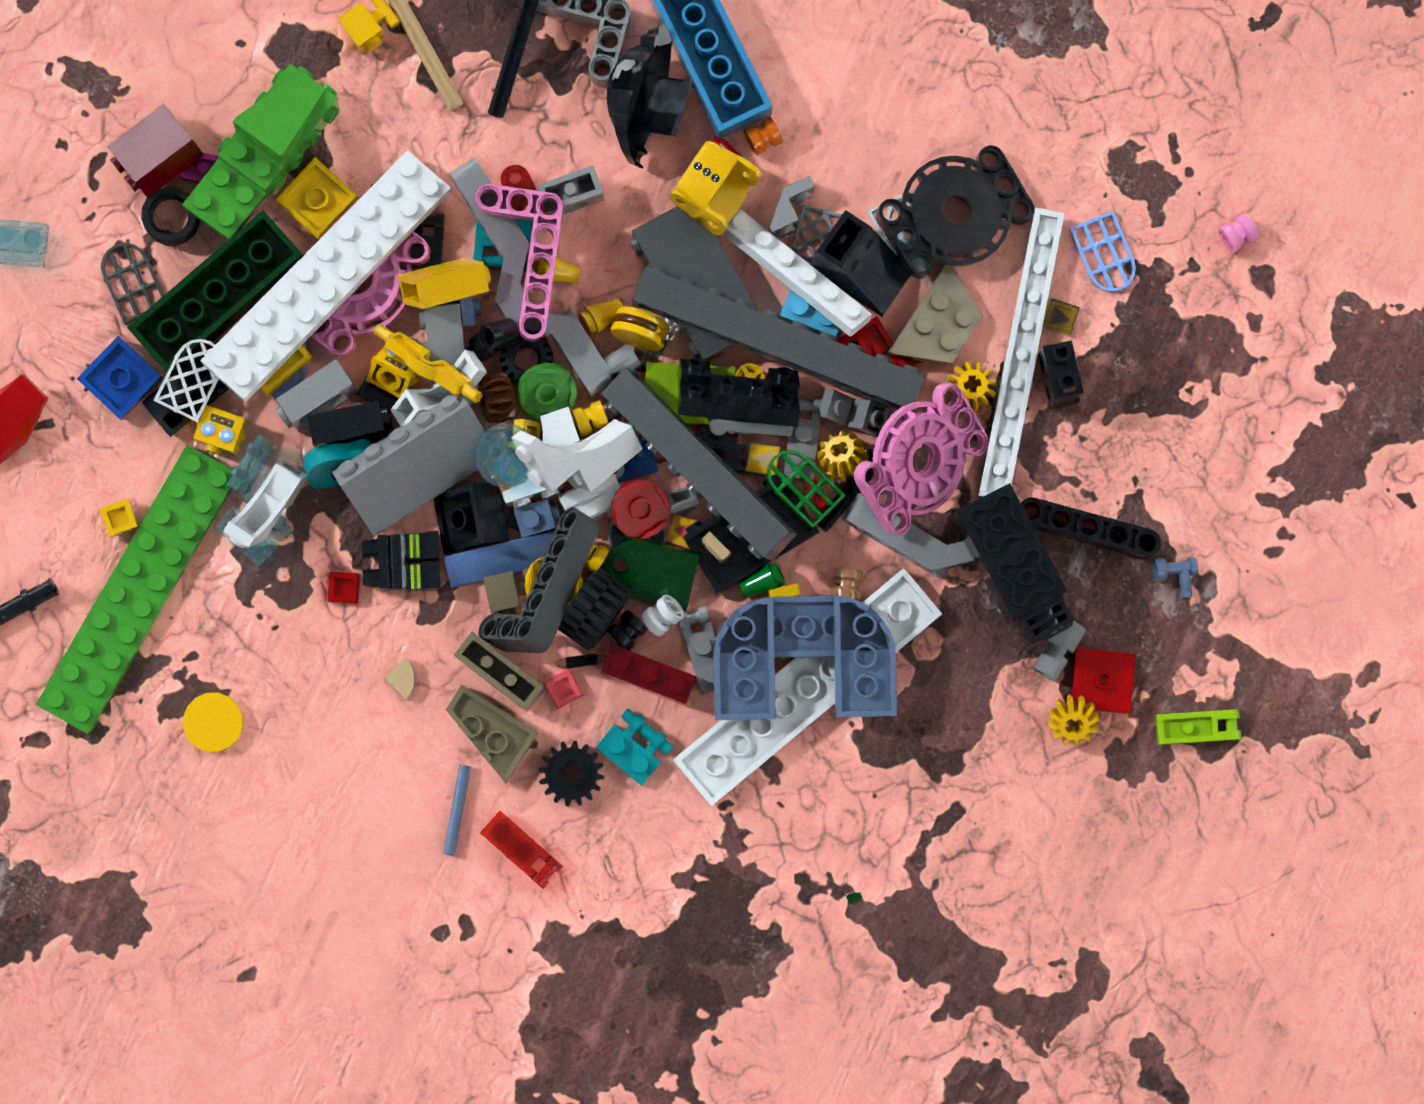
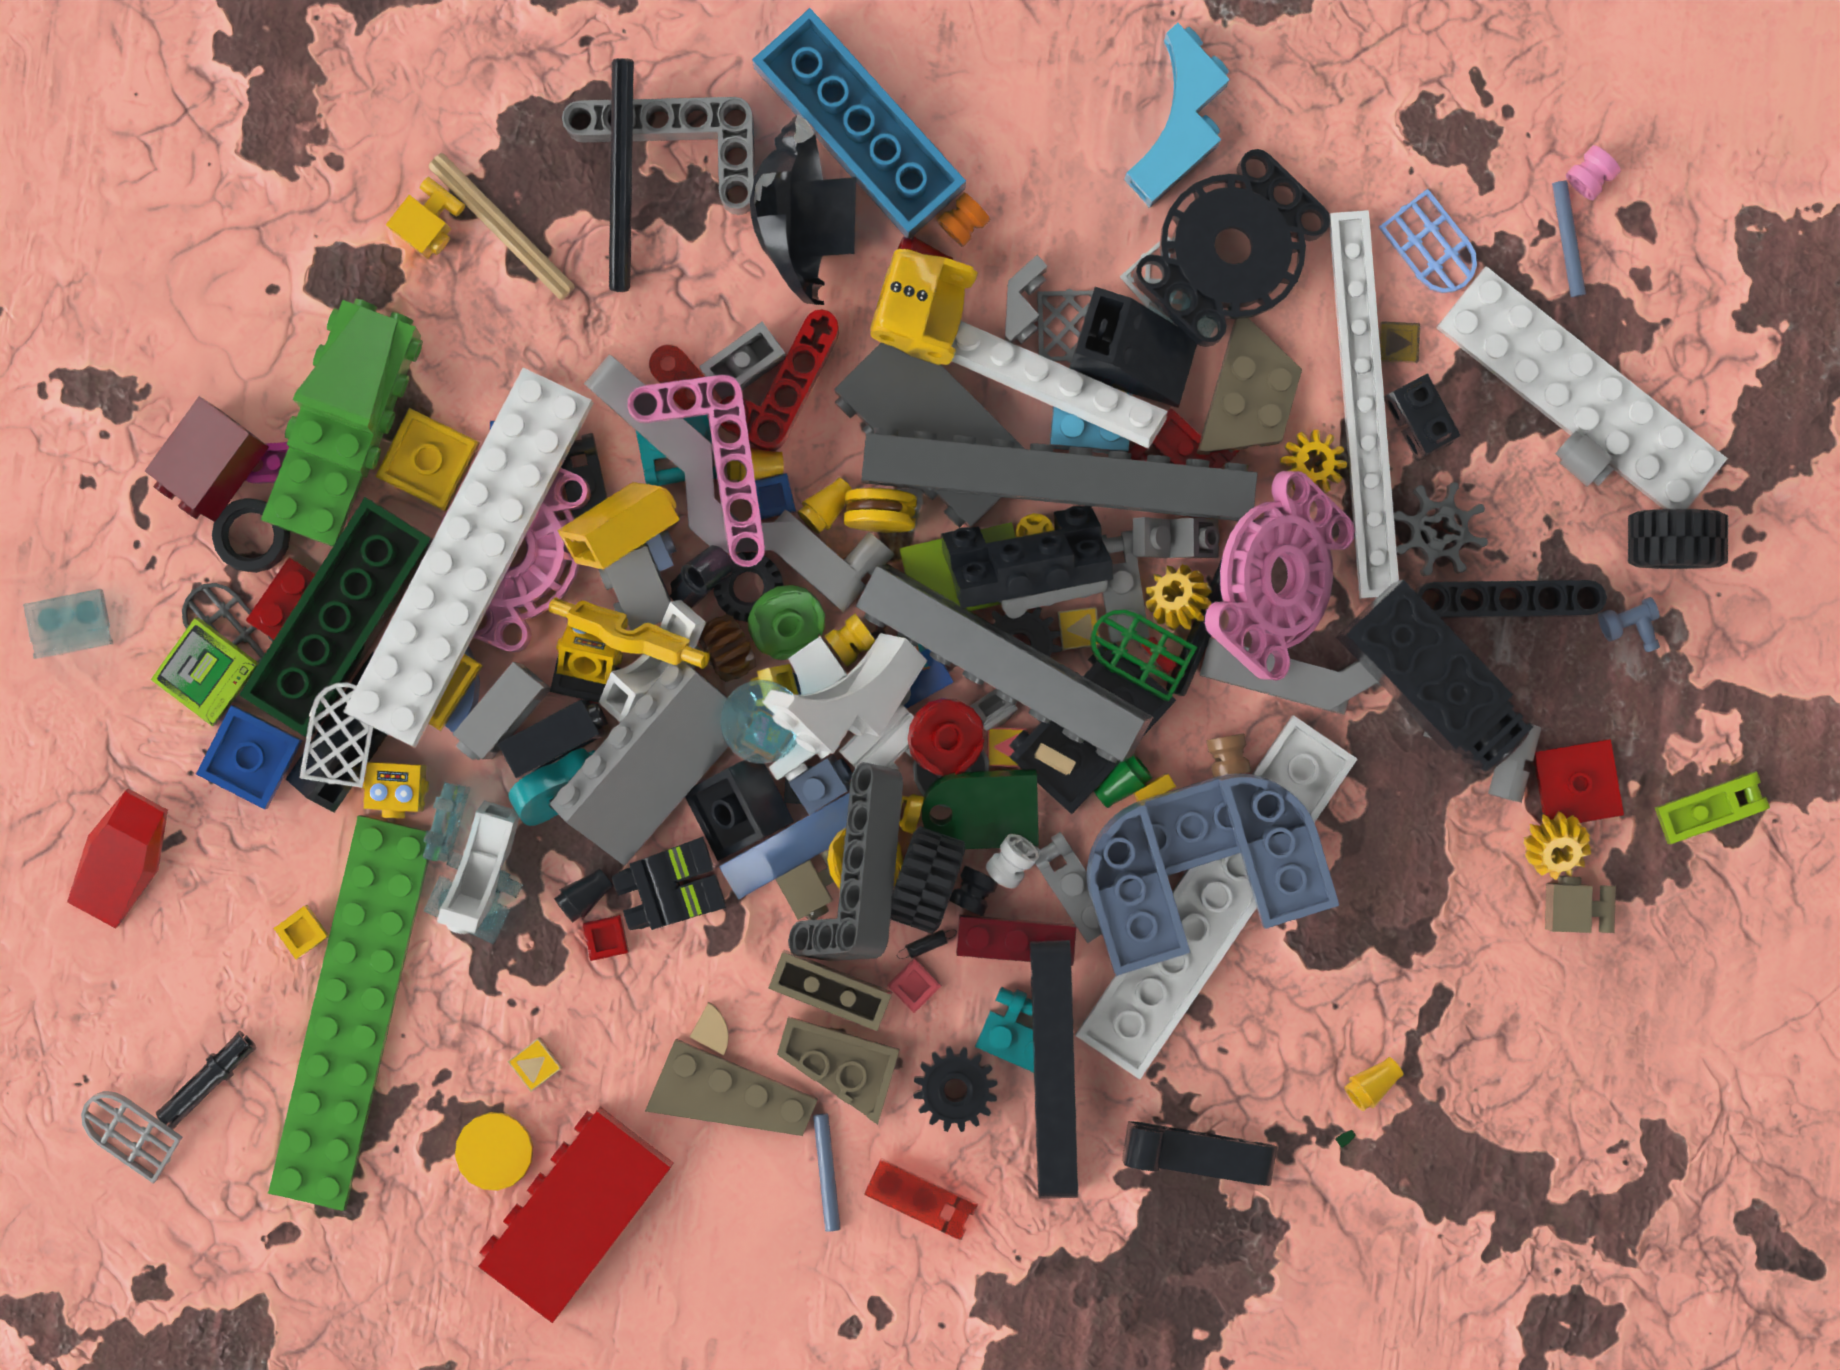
camera: 15 degrees left, 5 degrees up
none -> tile [150,617,259,726]
none -> red plate [245,557,315,640]
none -> red brick [478,1107,674,1323]
none -> tile [507,1037,563,1092]
none -> black cone [554,868,613,923]
none -> dark tan wing [645,1039,818,1136]
none -> red beam [719,309,839,451]
none -> blue tile [755,473,796,520]
none -> black beam [1030,940,1078,1199]
none -> black beam [1122,1121,1277,1186]
none -> medium azure arch [1124,23,1230,208]
none -> yellow cone [1344,1057,1404,1111]
none -> dark grey gear [1394,482,1488,576]
none -> white plate [1436,266,1728,509]
none -> dark tan brick [1545,876,1616,933]
none -> sand blue bar [1552,180,1586,297]
none -> light grey brick [1555,431,1614,487]
none -> black tyre [1628,509,1728,569]

